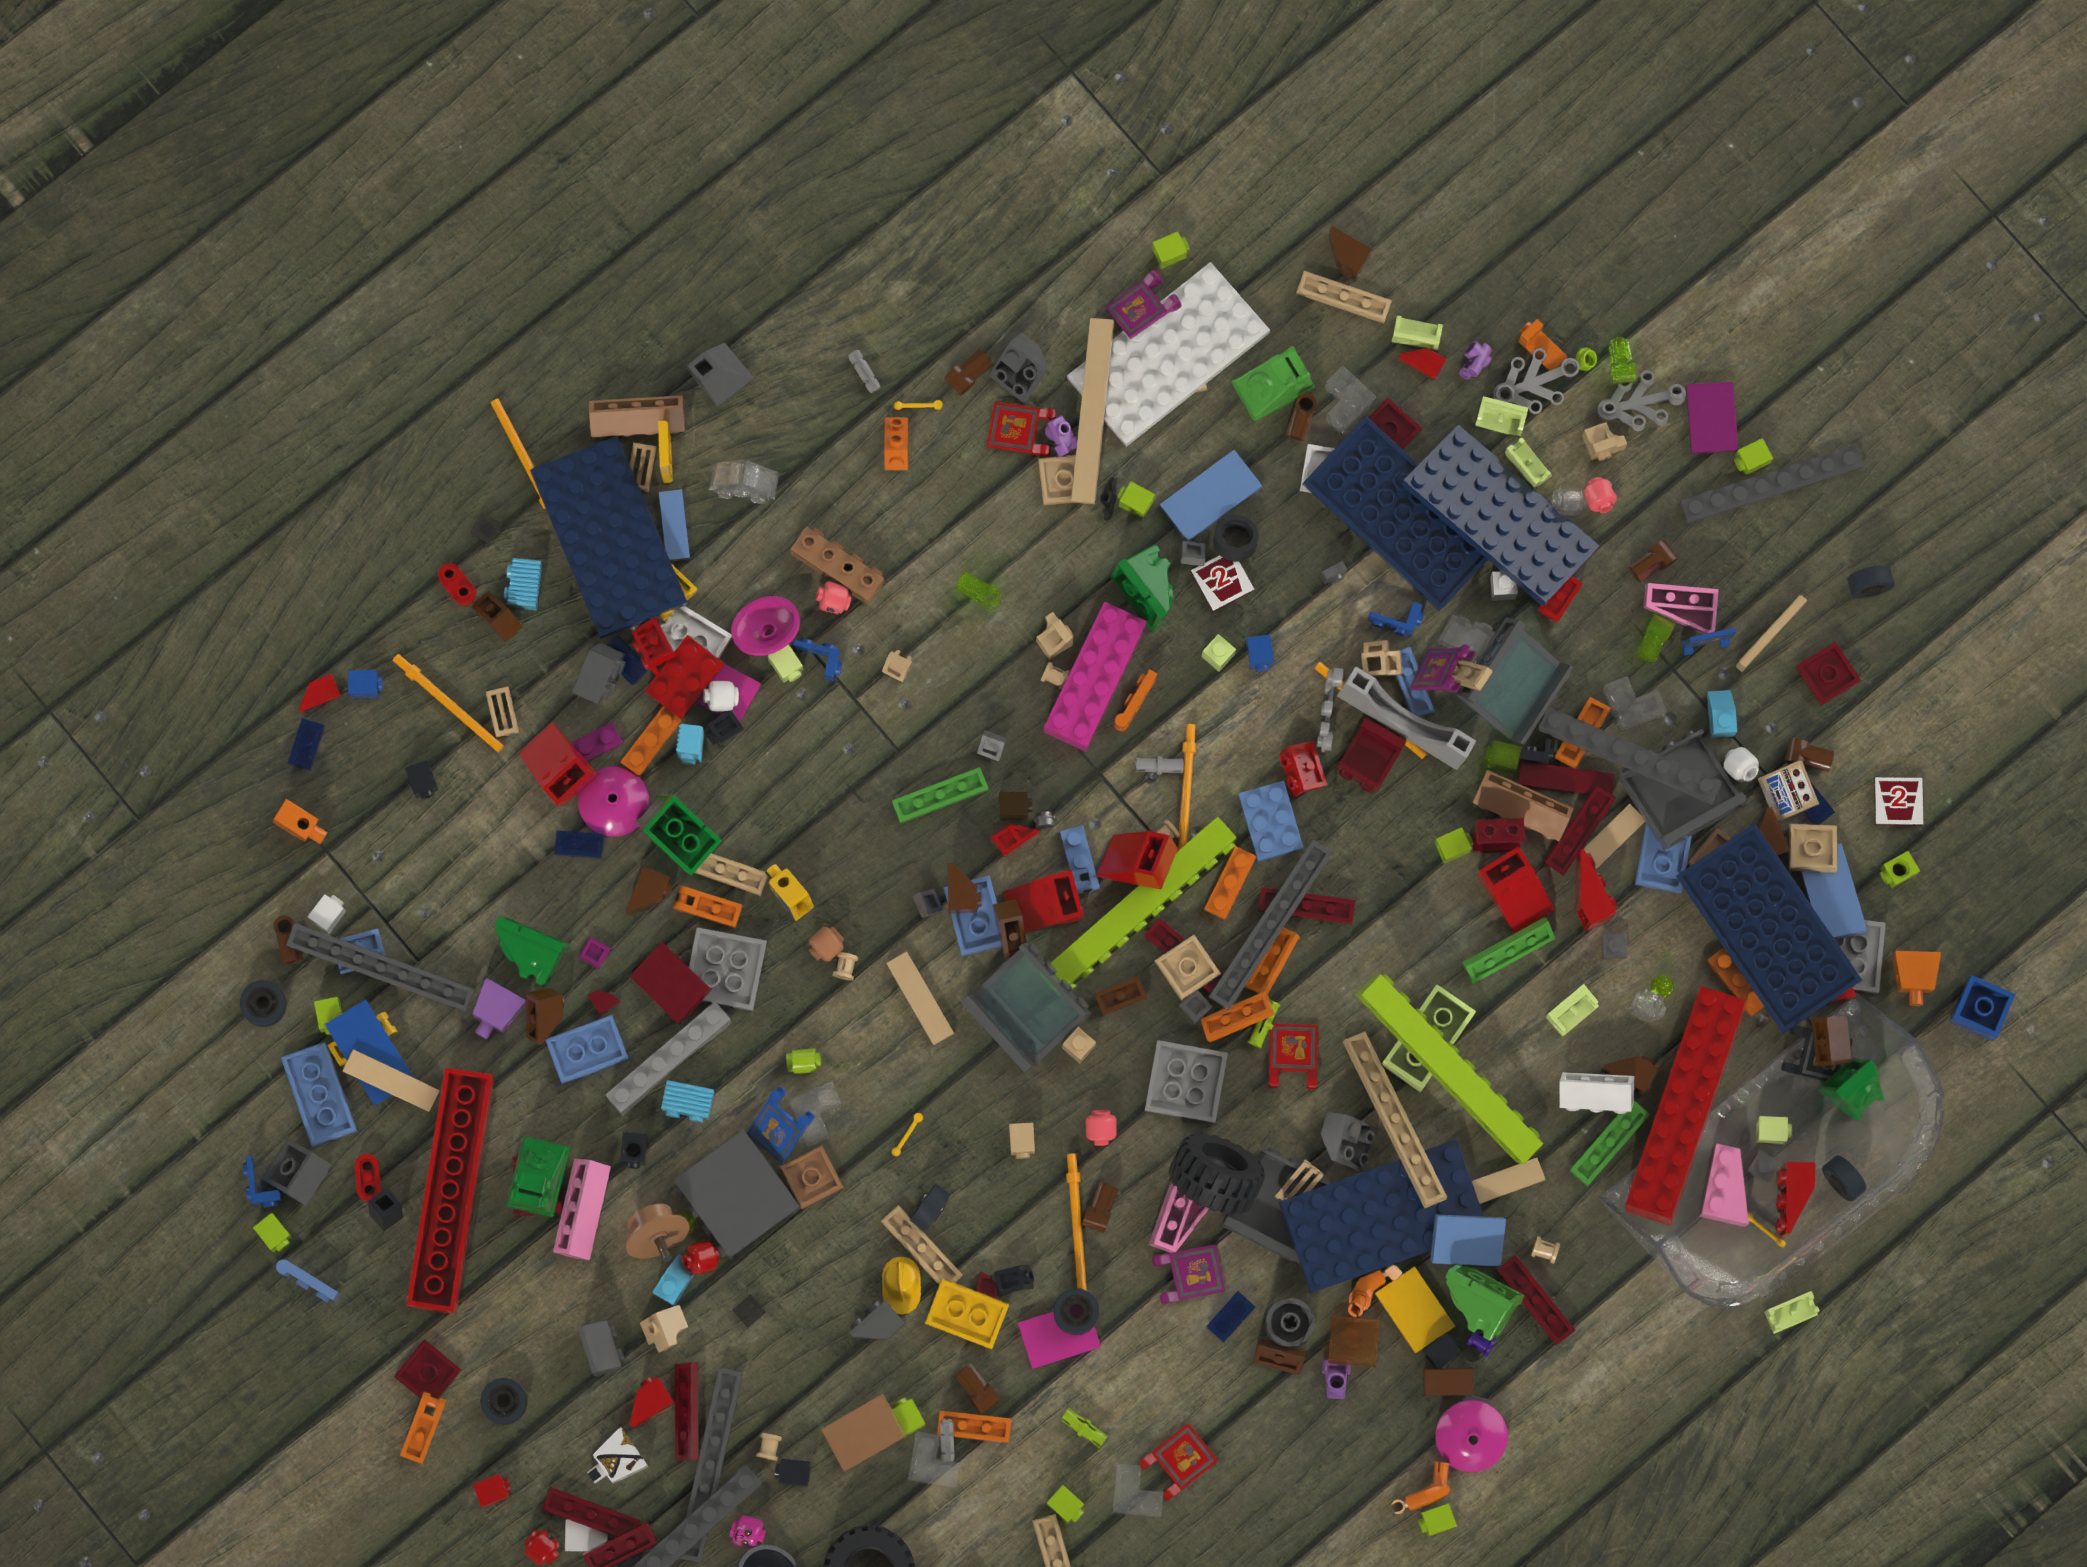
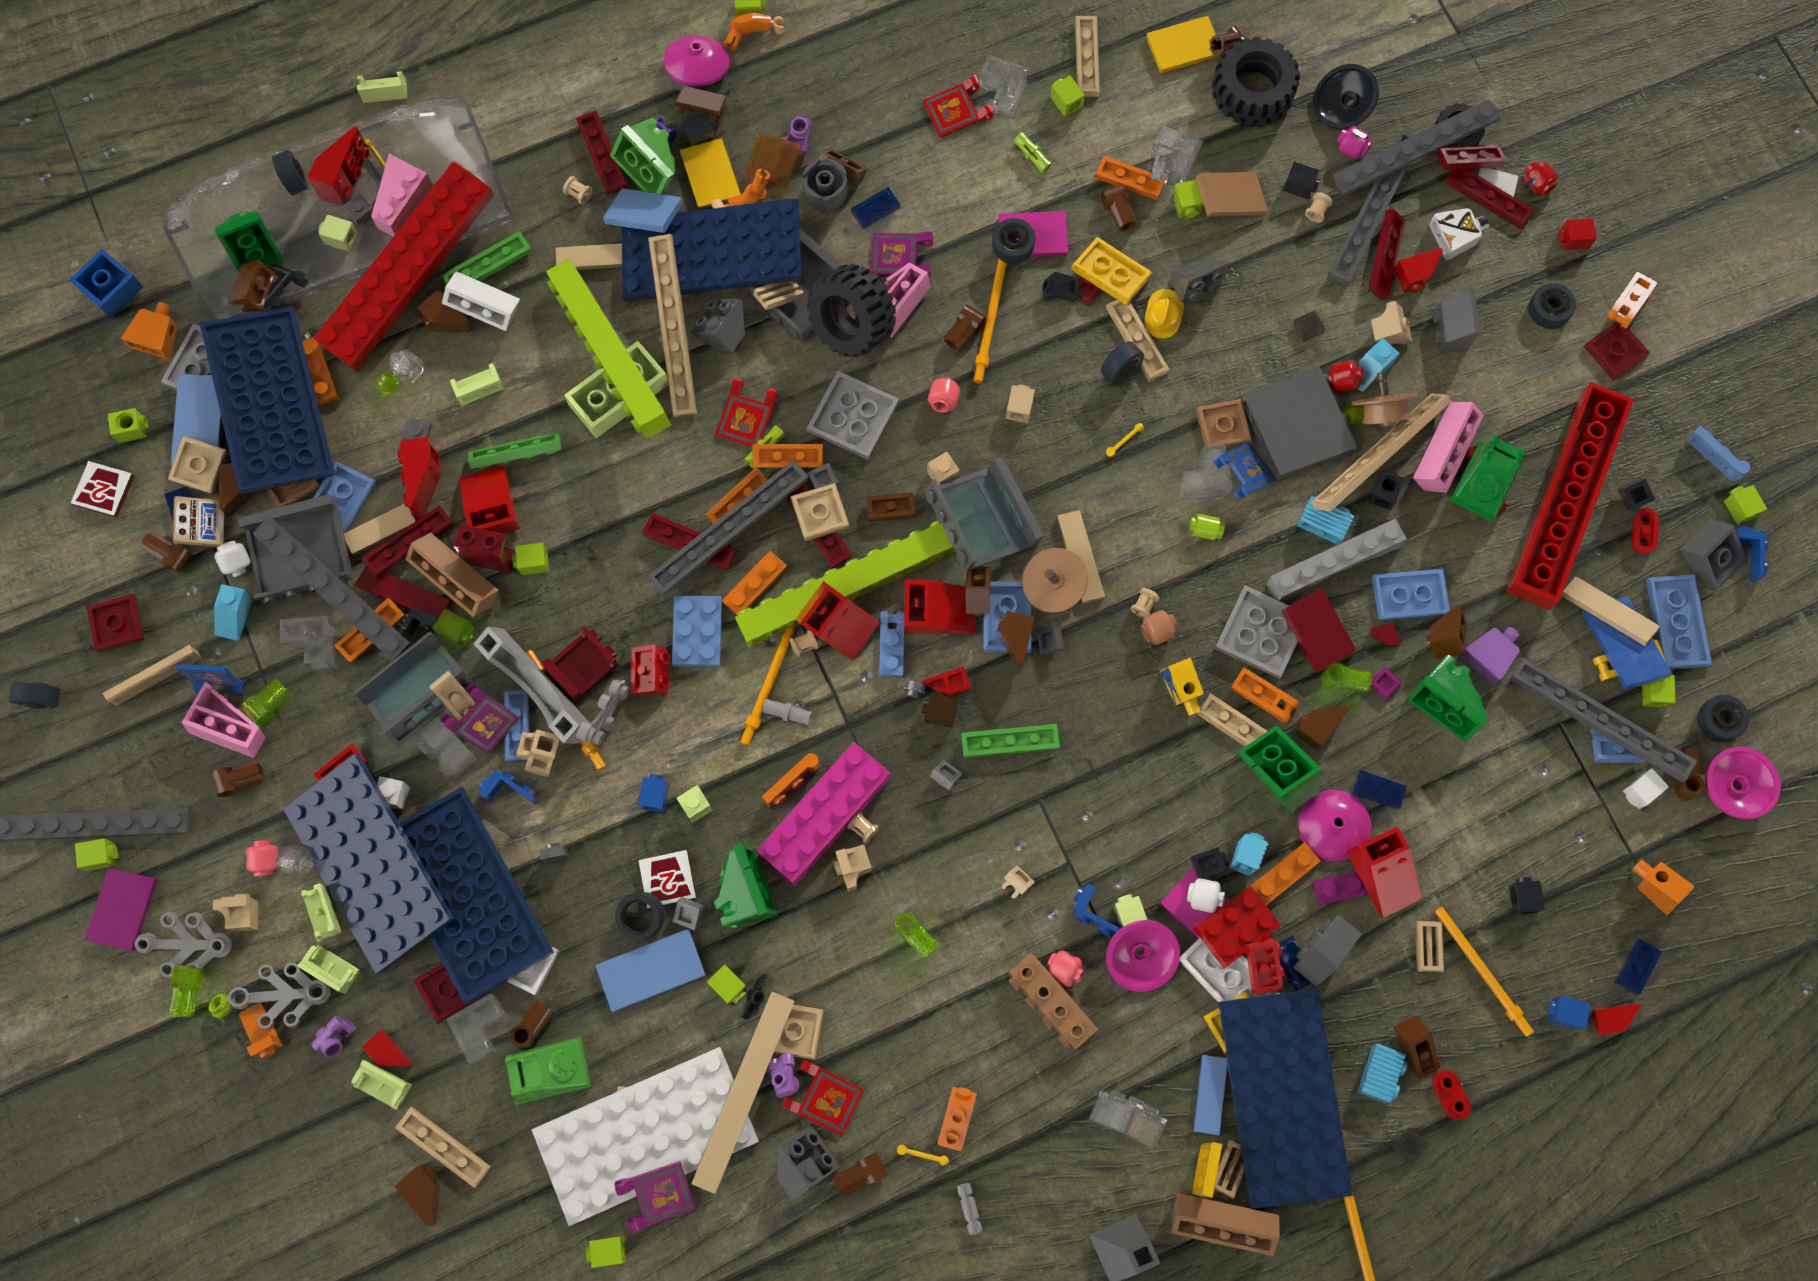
camera: 160 degrees left, 5 degrees down
none -> medium nougat piece [1022,548,1088,613]
none -> tan tile [1311,393,1451,512]
none -> clear neon green piece [1321,663,1373,692]
none -> dark pink dish [1705,747,1781,819]

